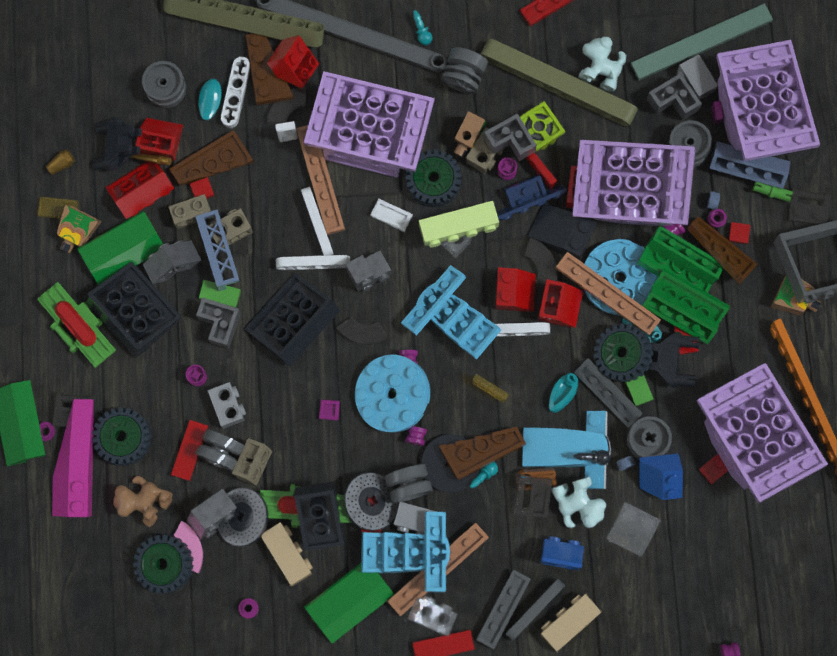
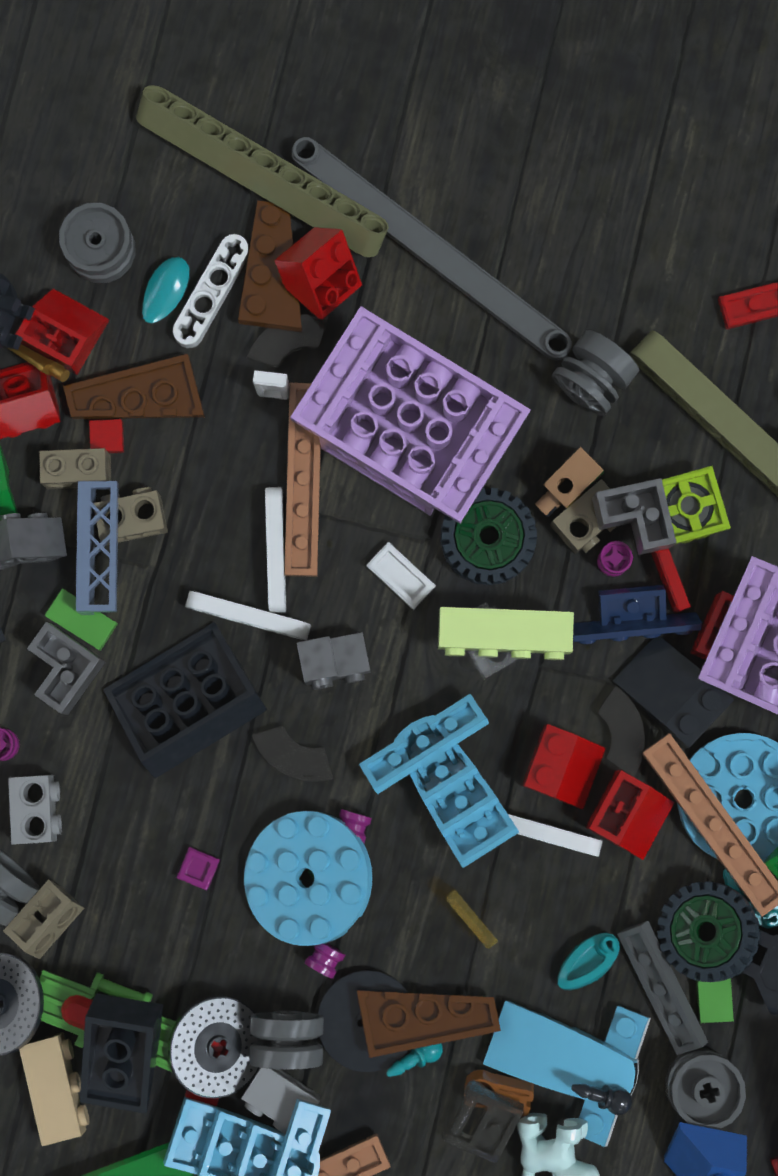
camera: 15 degrees right, 5 degrees up
teal bar [413,10,432,45] -> none
sand blue axle [616,456,636,471] -> none

